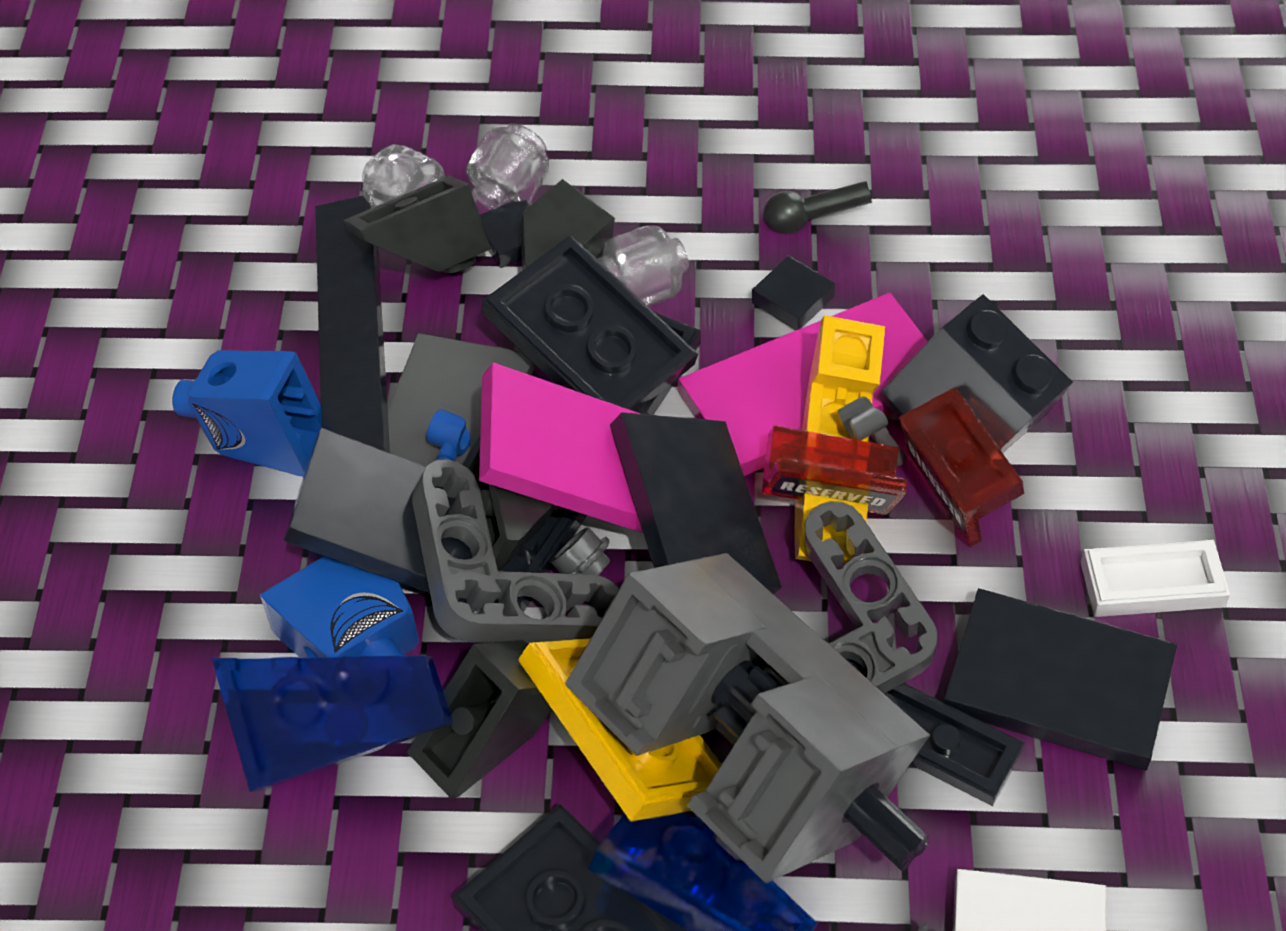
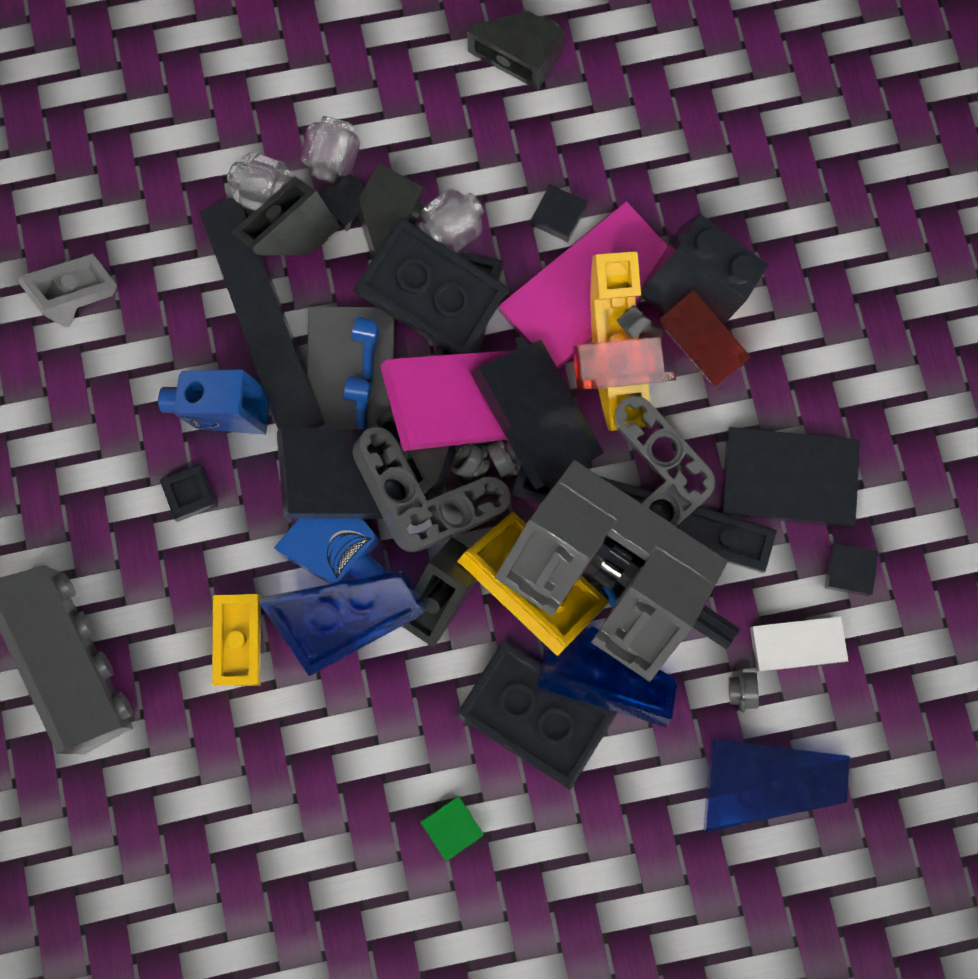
camera: 15 degrees left, 25 degrees up
pearl dark grey bar [763,181,872,234] -> none
white tile [1081,540,1230,617] -> none
none -> light grey slope [18,254,117,327]
none -> black tile [159,464,218,522]
none -> yellow plate [212,594,261,687]
none -> blue hand [351,317,380,381]
none -> pearl dark grey slope [467,11,565,90]
none -> dark grey plate [486,440,520,477]
none -> black tile [825,543,878,596]

